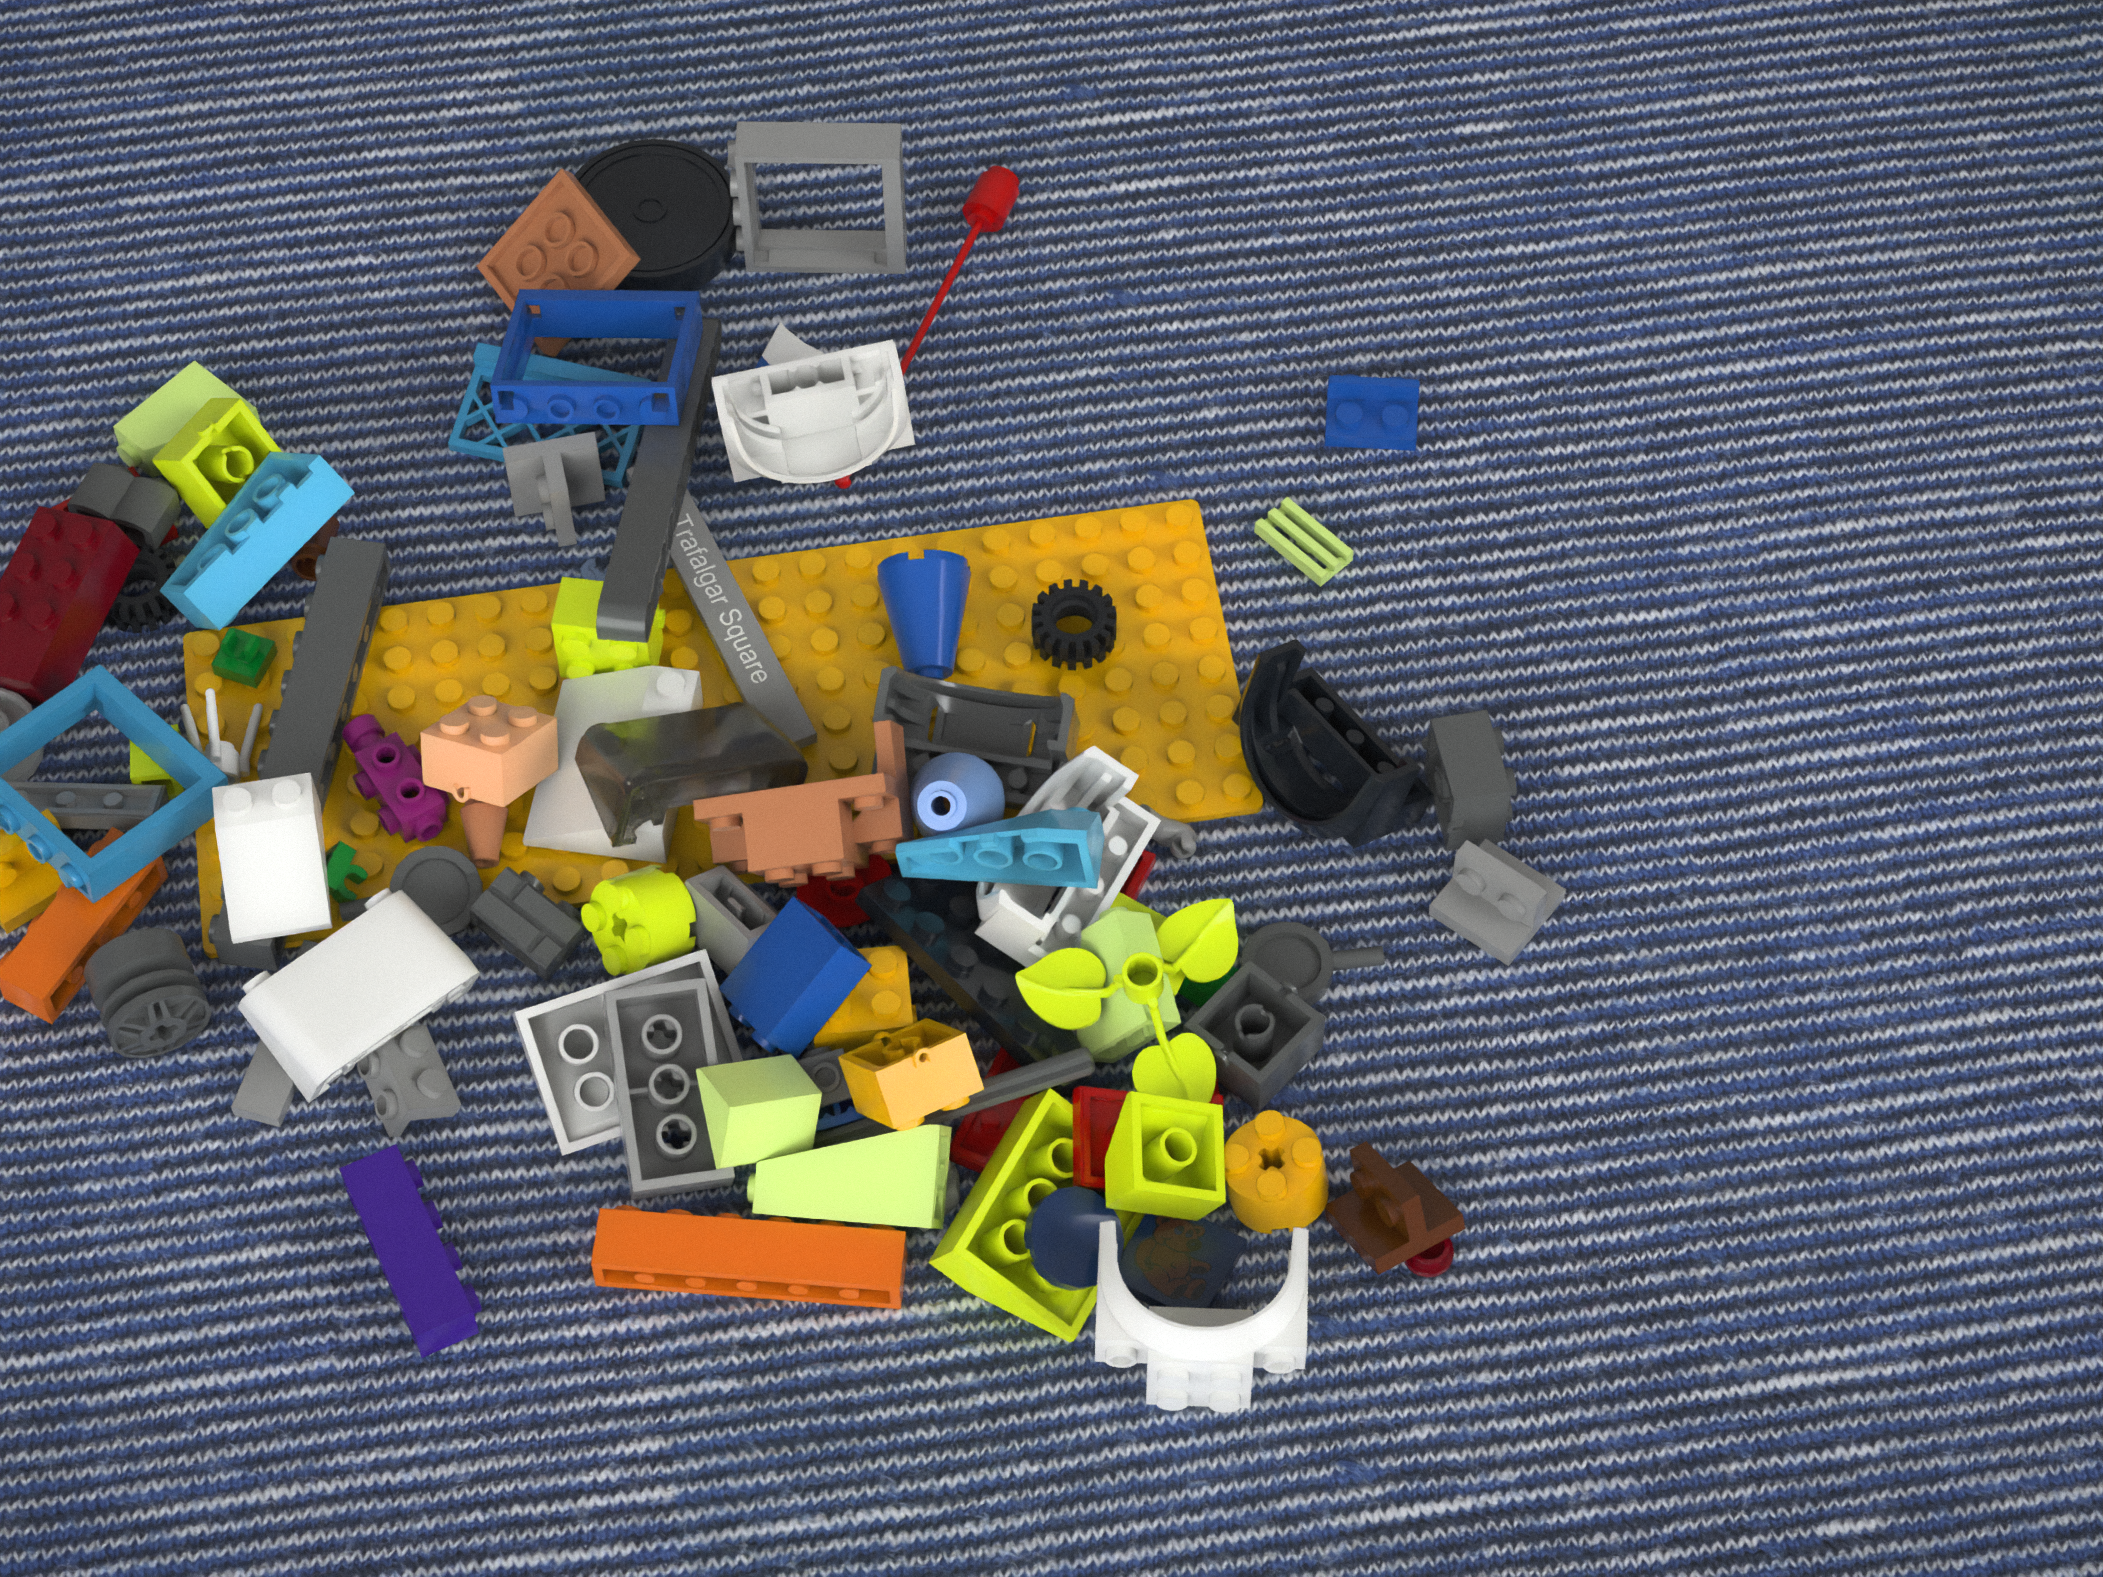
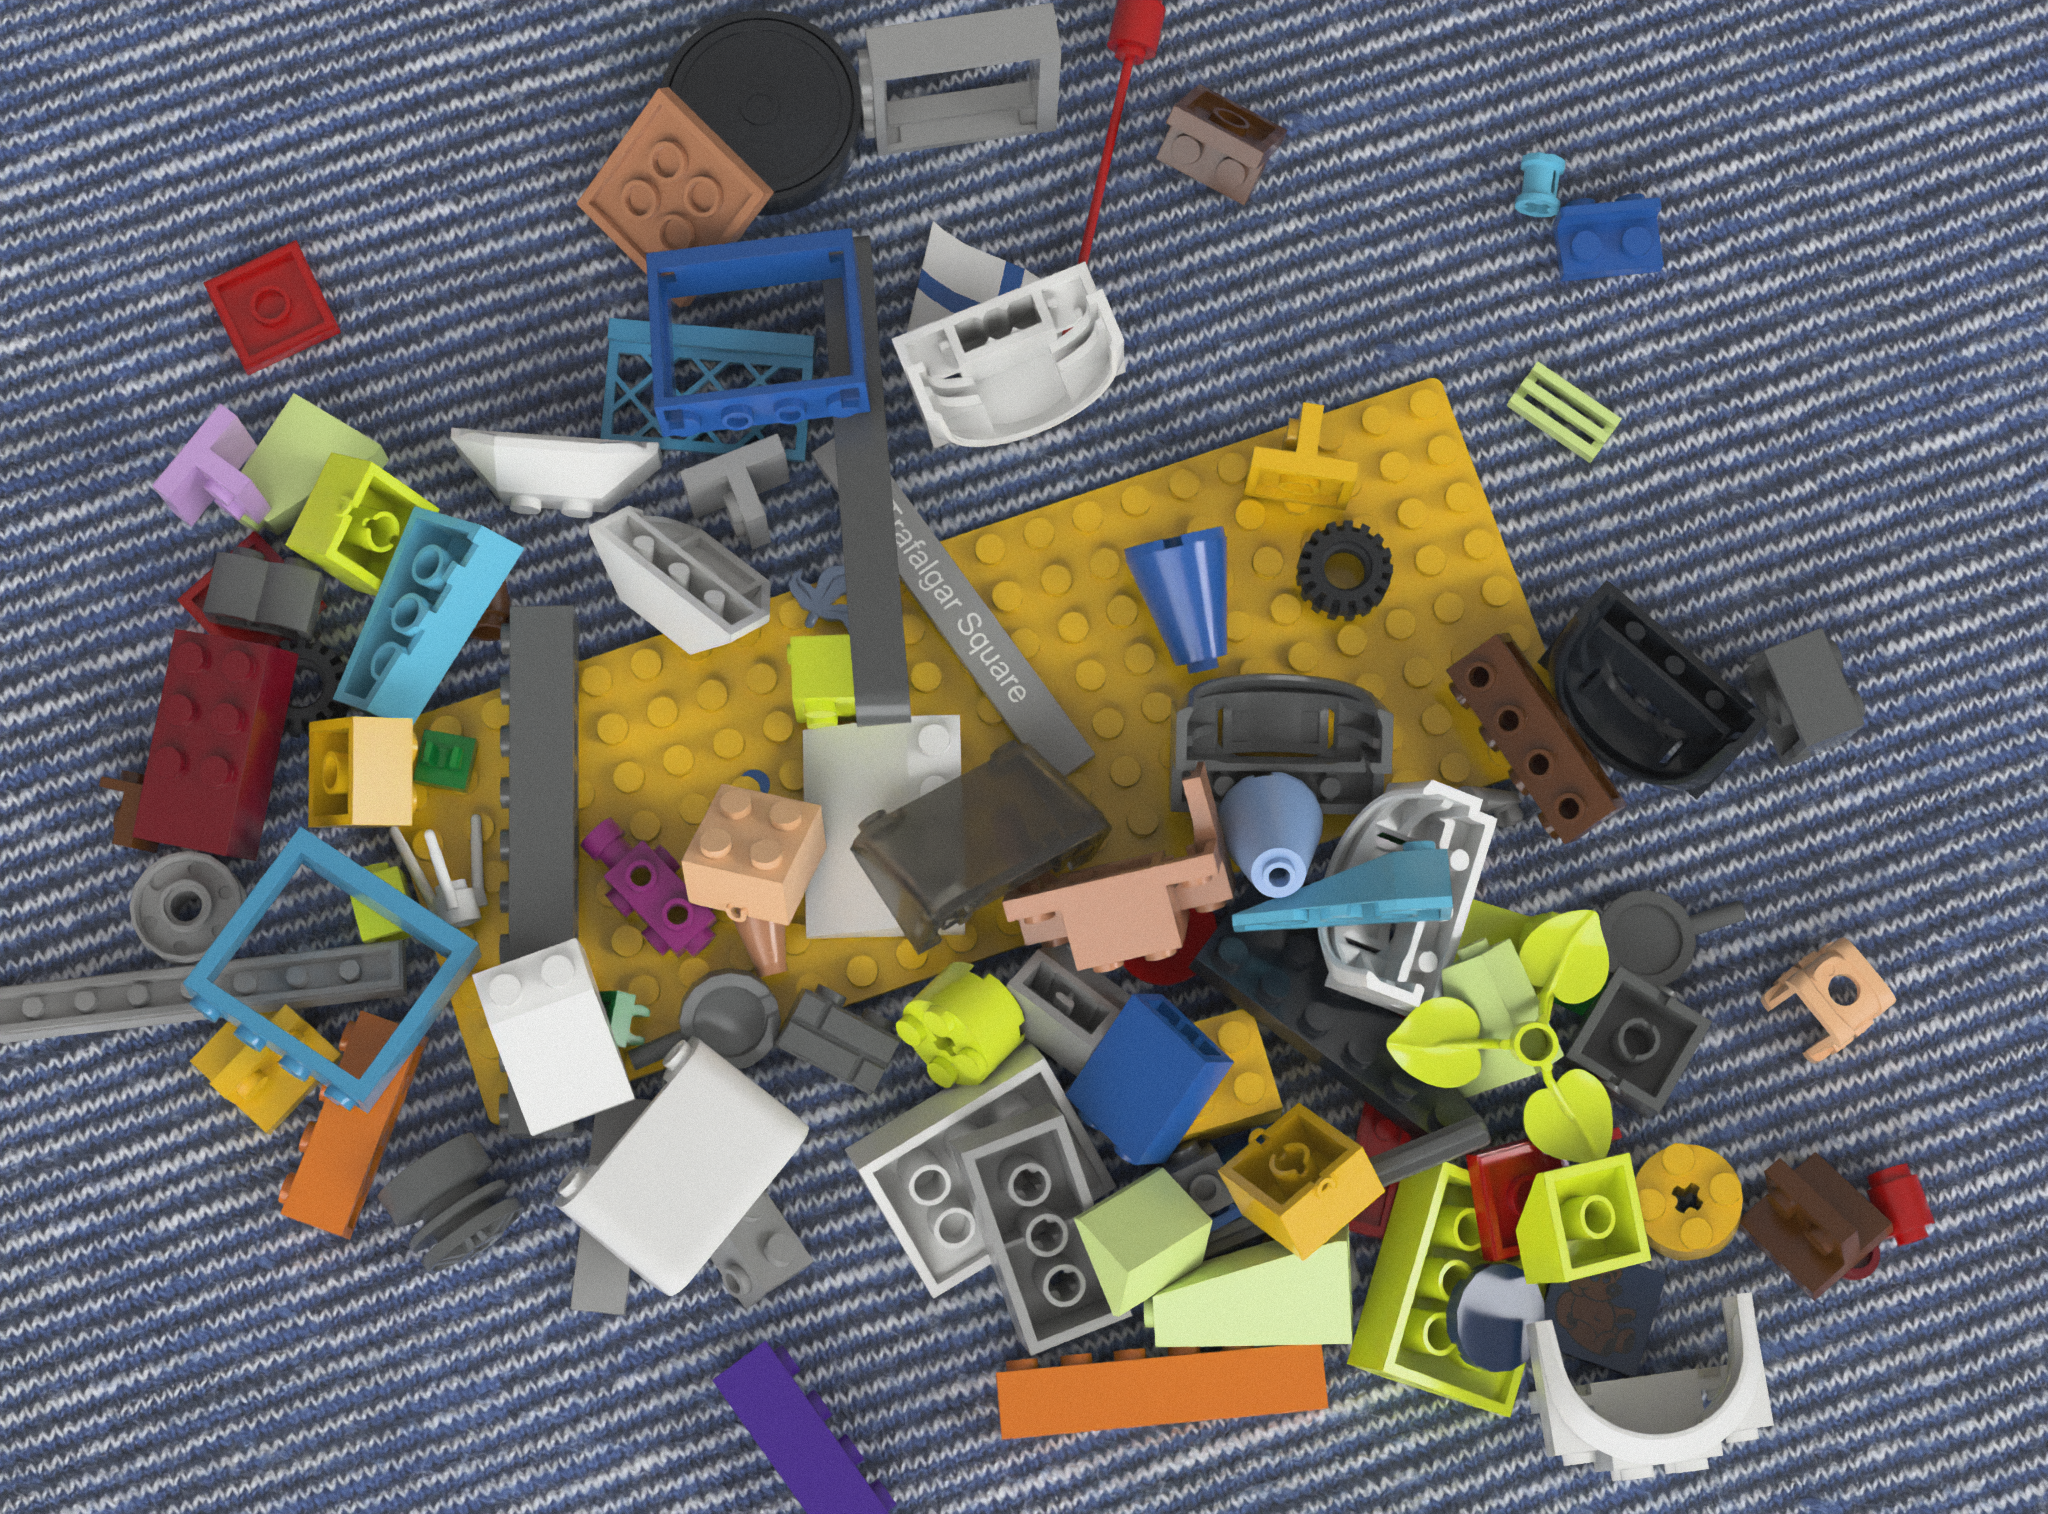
camera: 15 degrees left, 20 degrees up
light grey bracket [1428,838,1566,966] -> none
none -> lavender bracket [152,404,272,527]
none -> red tile [203,240,341,376]
none -> yellow brick [308,716,418,829]
none -> white wedge [451,428,663,518]
none -> white wedge [589,506,771,655]
none -> bracket [1156,84,1288,205]
none -> yellow bracket [1243,402,1359,511]
none -> reddish brown brick [1446,633,1628,844]
none -> medium azure bush [1515,152,1566,217]
none -> light nougat piece [1761,937,1896,1064]
none -> red brick [1866,1163,1935,1247]

